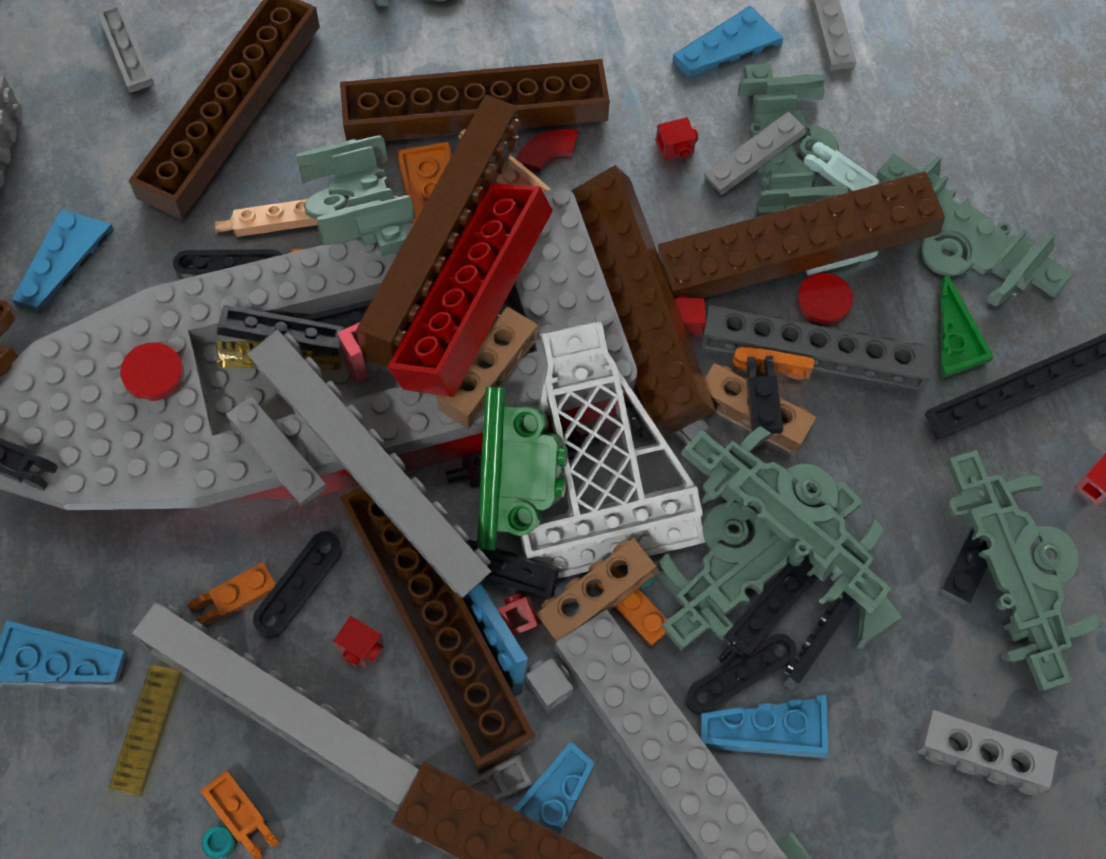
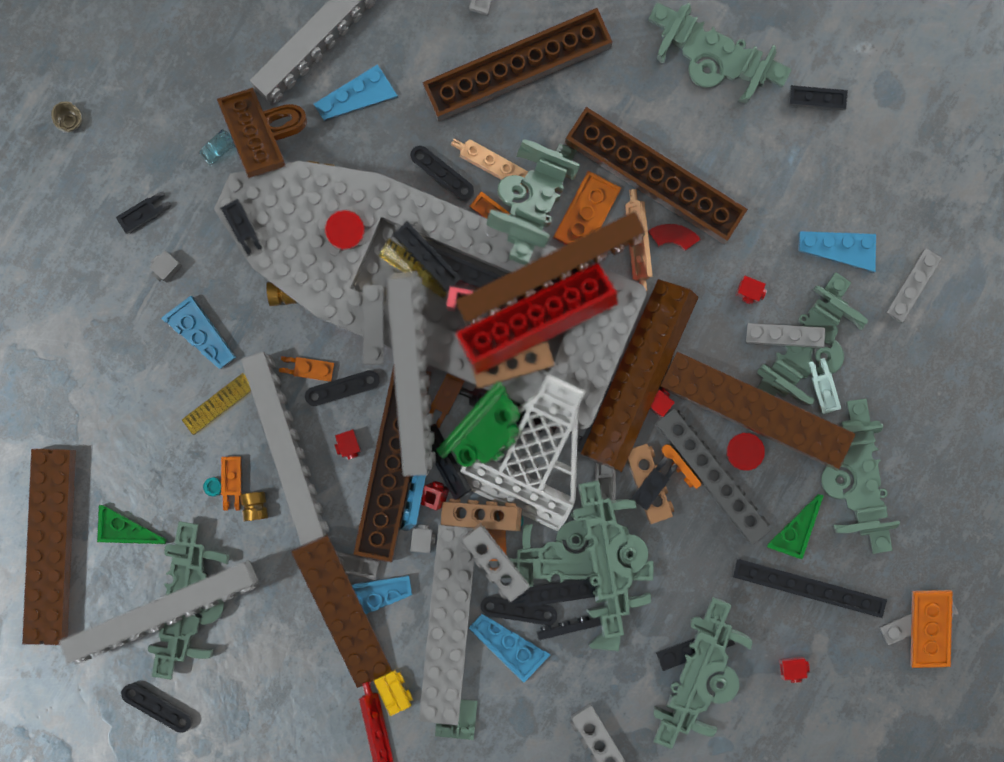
camera: 40 degrees right, 20 degrees up
none -> pearl gold wheel [240,491,268,522]
none -> pearl gold wheel [266,282,297,306]
none -> orange hinge [429,373,465,428]
none -> light grey brick [462,523,529,602]

